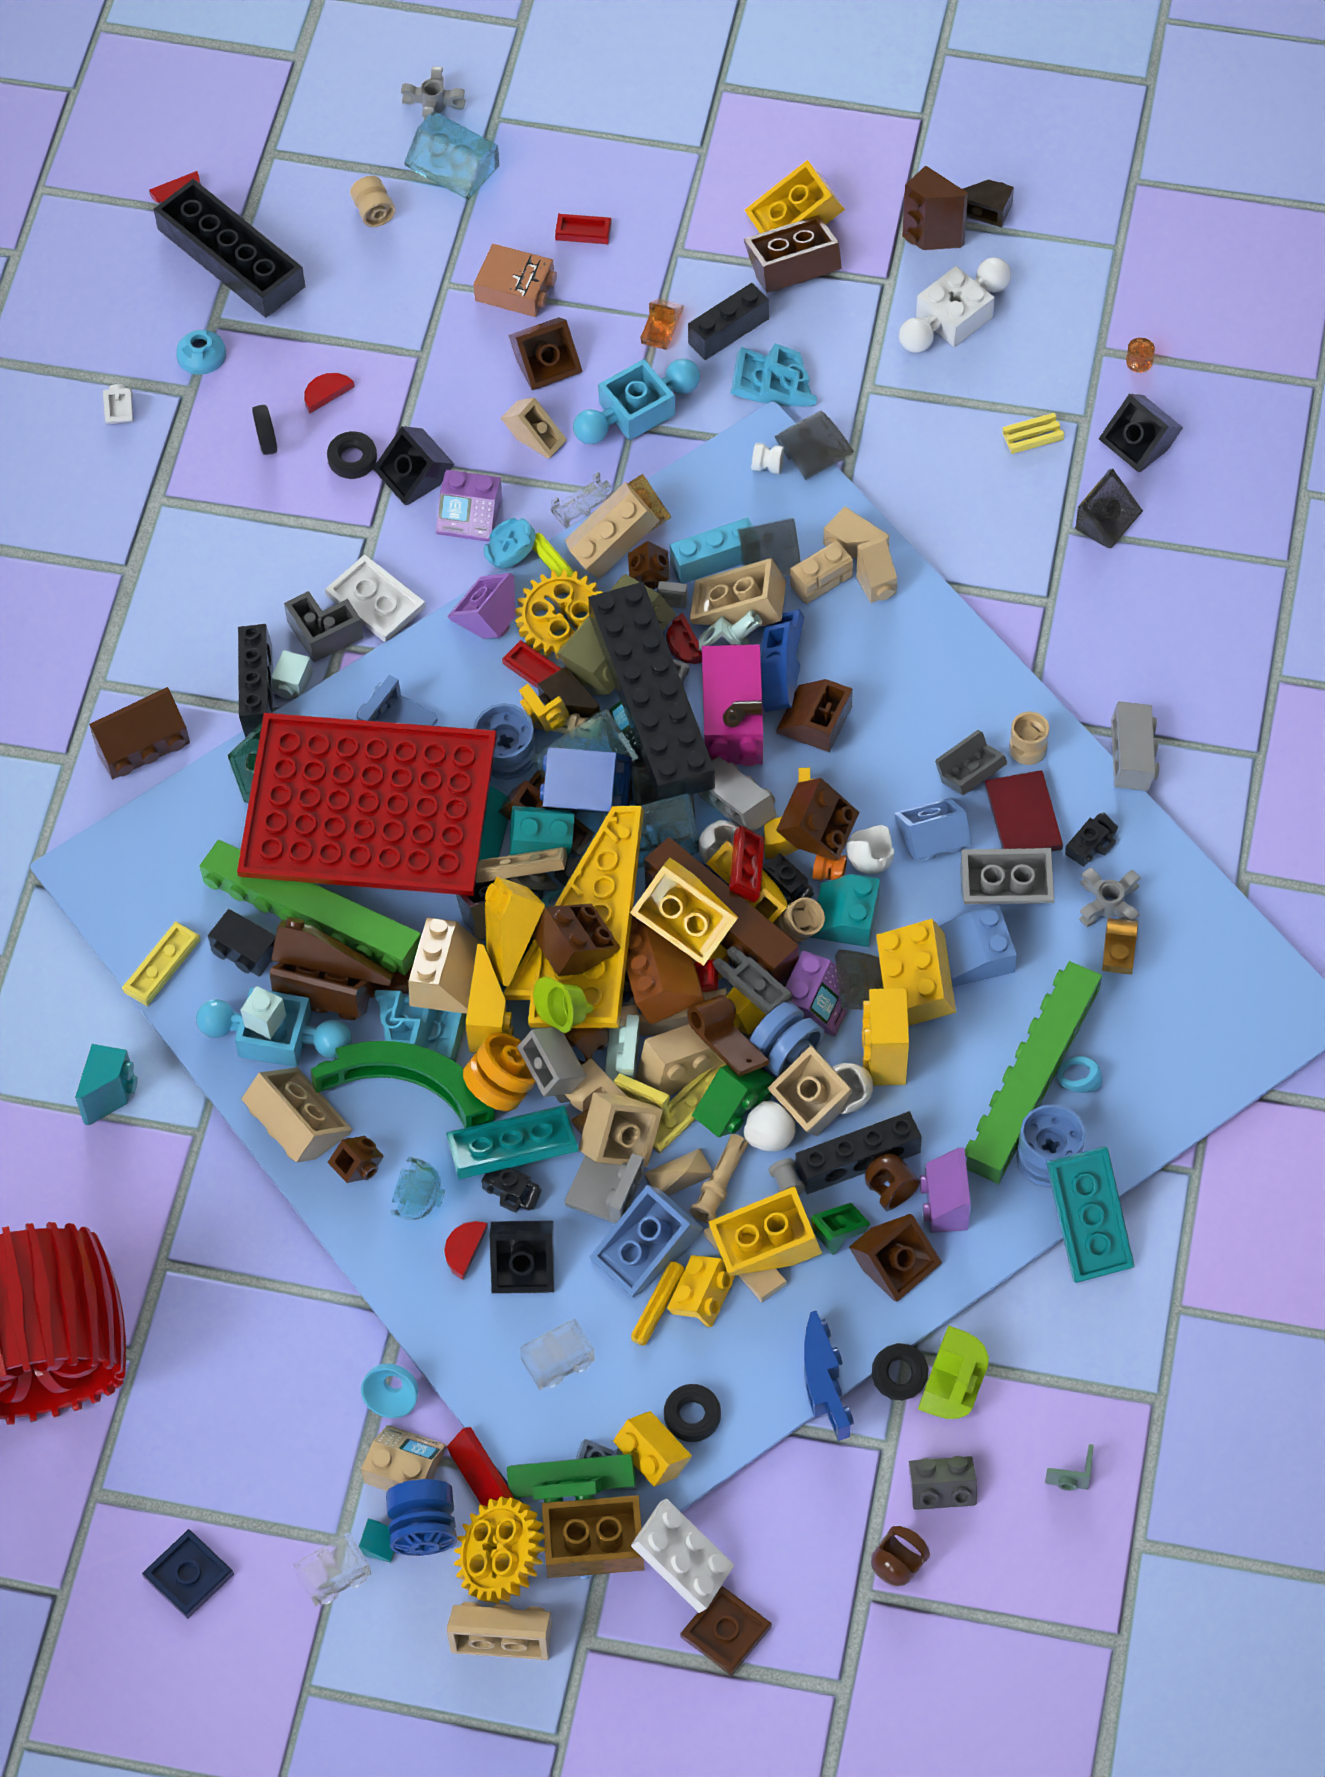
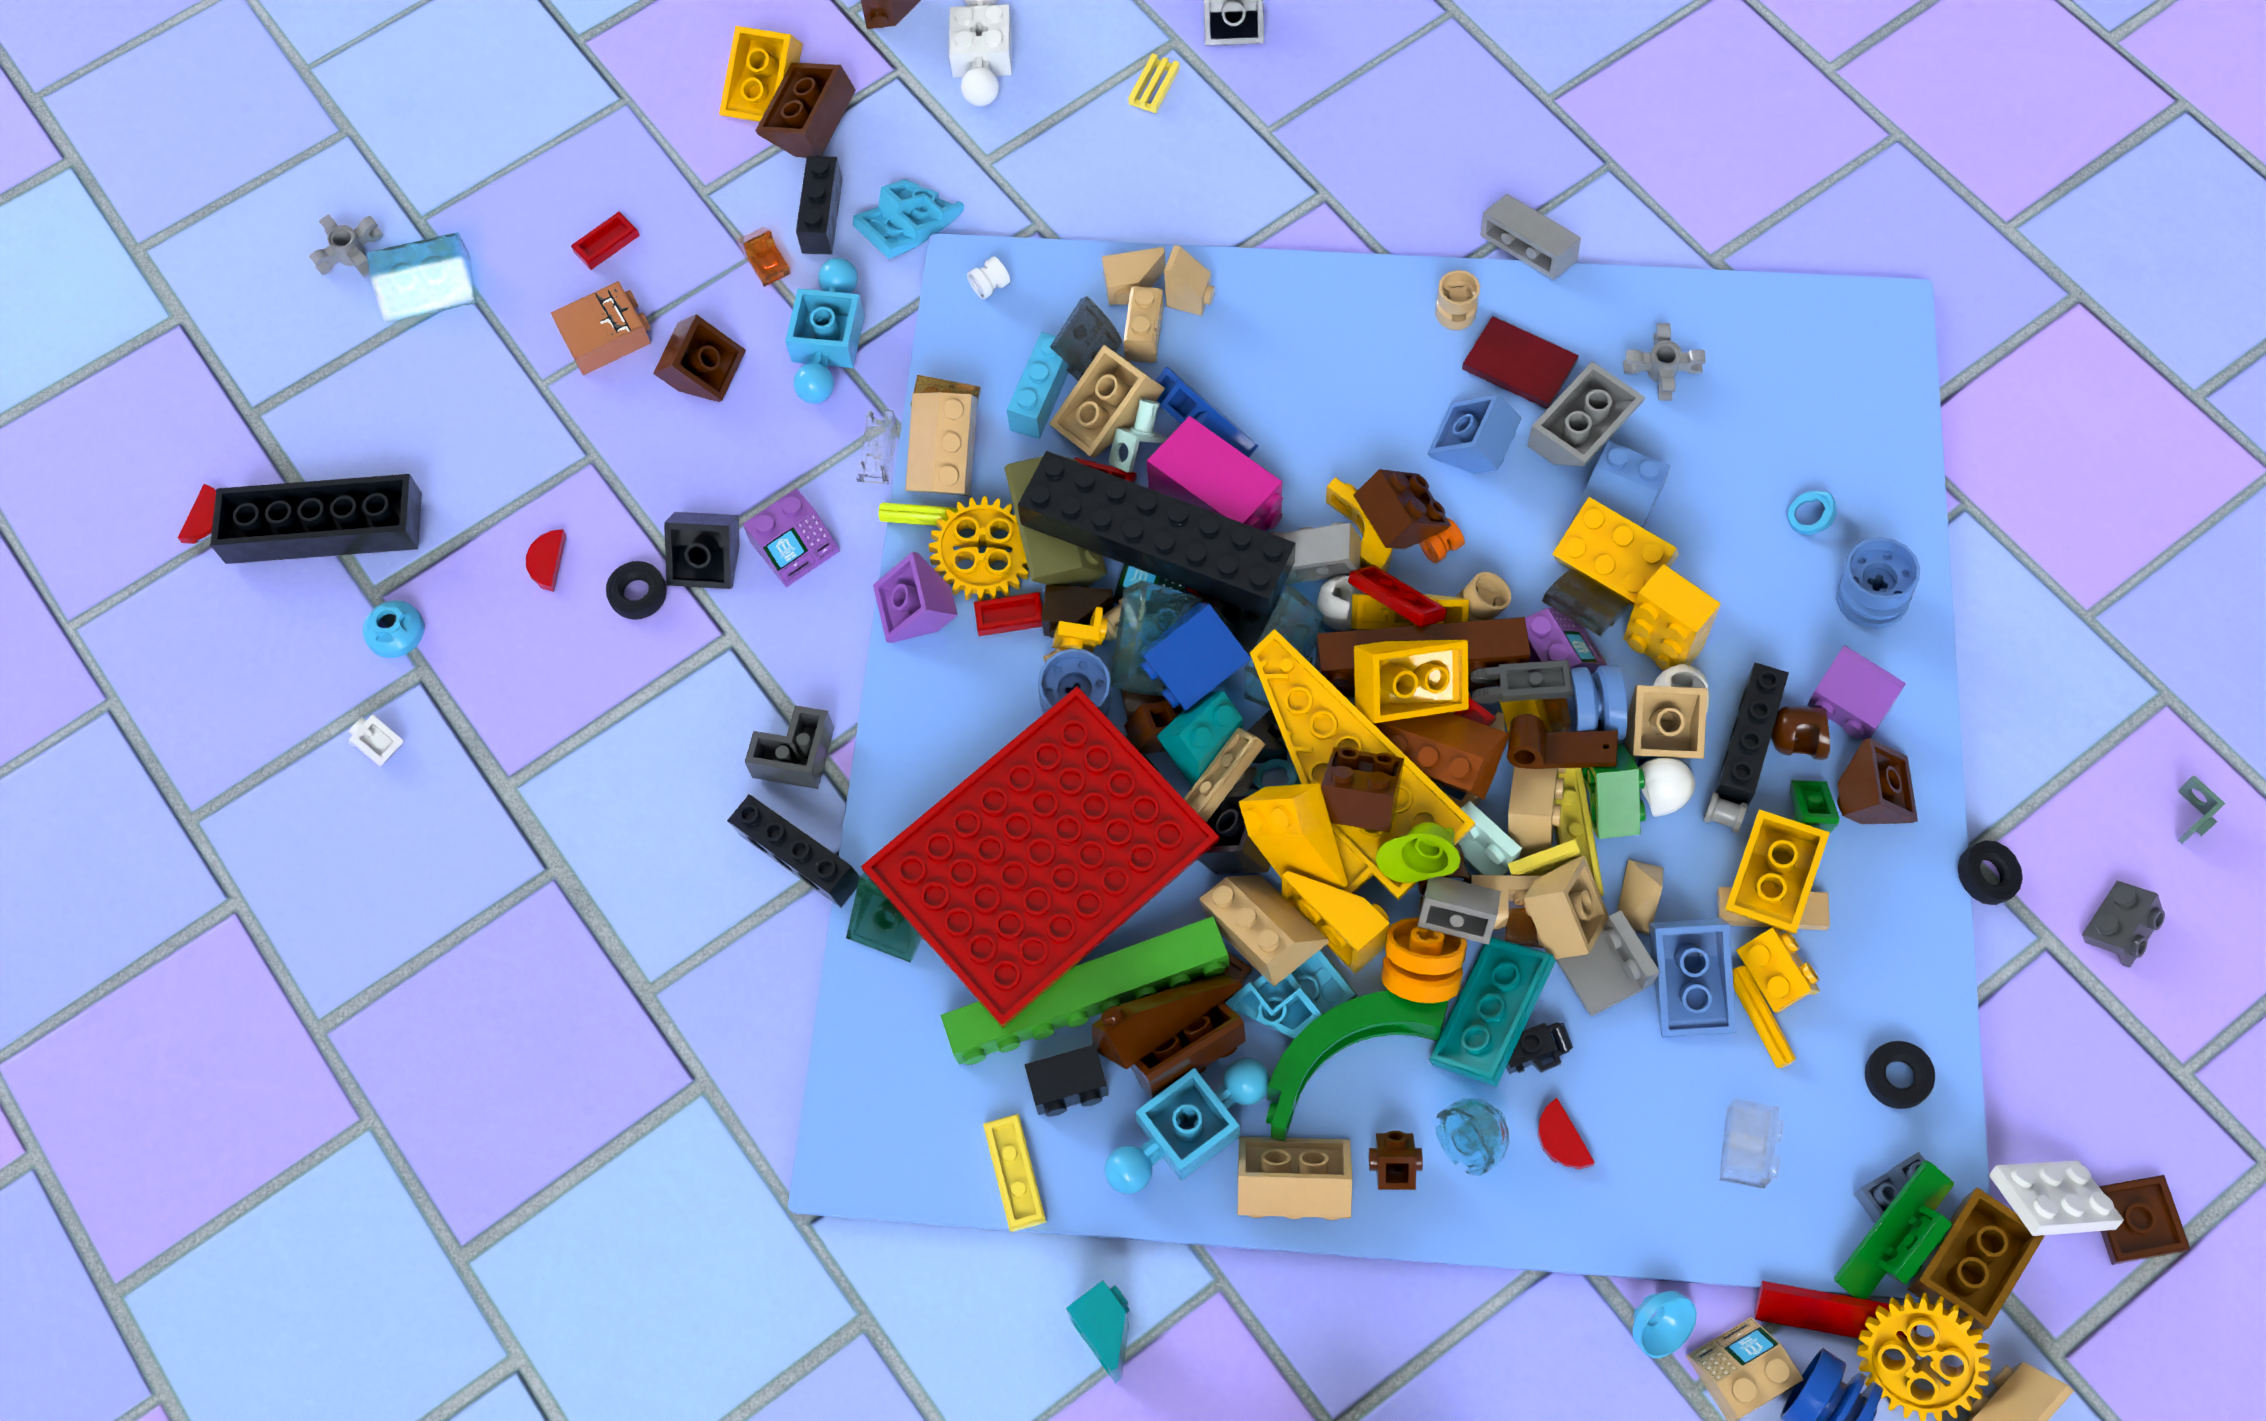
camera: 45 degrees left, 5 degrees up
reddish brown slope [89,687,190,780] -> none
light aqua brick [240,986,286,1039] -> none
black tyre [252,404,277,455] -> none
light aqua brick [271,650,313,699] -> none
white plate [325,554,426,642] -> none
tan wheel [350,176,396,227] -> none
medium blue bracket [356,675,438,726] -> none
medium azure tile [484,518,536,569] -> none
black slope [489,1221,554,1294] -> none
tan slope [500,397,567,458] -> none
yellow brick [613,1411,692,1487] -> none
reddish brown brick [628,541,670,589] -> none
light grey tile [657,581,688,608] -> none
tan pin [689,1134,748,1223] -> none
dark brown arm [723,701,762,727] -> none
black piece [763,853,815,905] -> none
clear smoke slope [775,410,854,480] -> none
reddish brown slope [776,679,853,753] -> none
blue slope [804,1310,854,1441] -> none
teal slope [810,874,880,947] -> none
white hair [846,825,894,874] -> none
reddish brown helmet [871,1526,930,1587] -> none
lime brick [918,1325,989,1419] -> none
dark grey bracket [935,730,1008,795] -> none
bright green brick [965,961,1102,1184] -> none
teal tile [1046,1146,1135,1283] -> none
black piece [1065,812,1118,867] -> none
clear smoke slope [1075,469,1143,549] -> none
pearl gold brick [1102,918,1138,975] -> none

